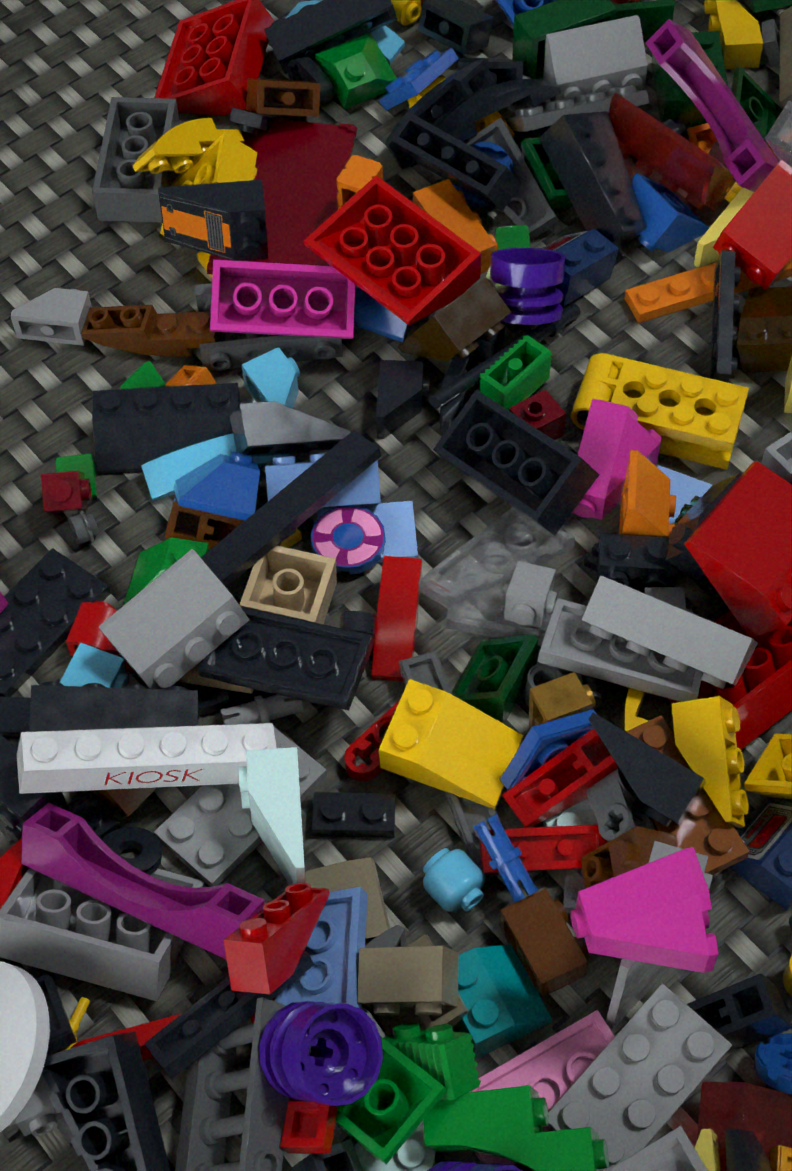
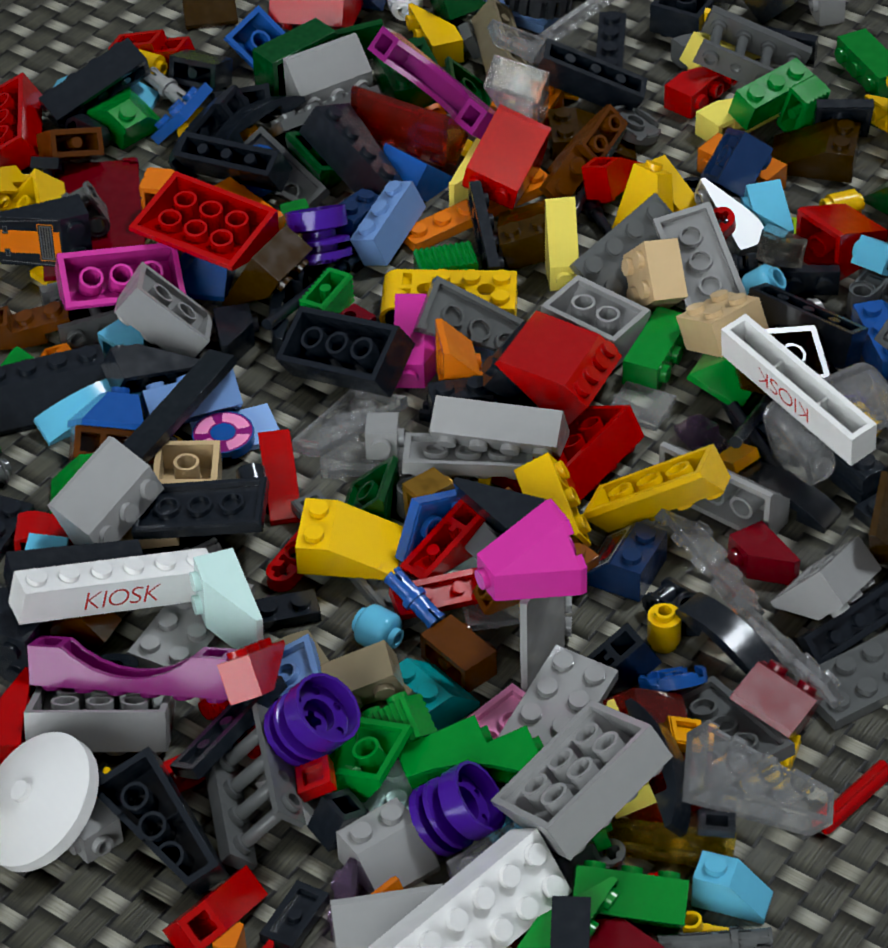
camera: 15 degrees left, 15 degrees down
none -> dark grey piece [61,181,110,238]
none -> light grey slope [114,262,214,358]
none -> light grey pin [144,67,186,103]
none -> medium blue brick [350,180,426,266]
none -> green brick [413,240,478,270]
none -> dark grey wing [413,276,524,351]

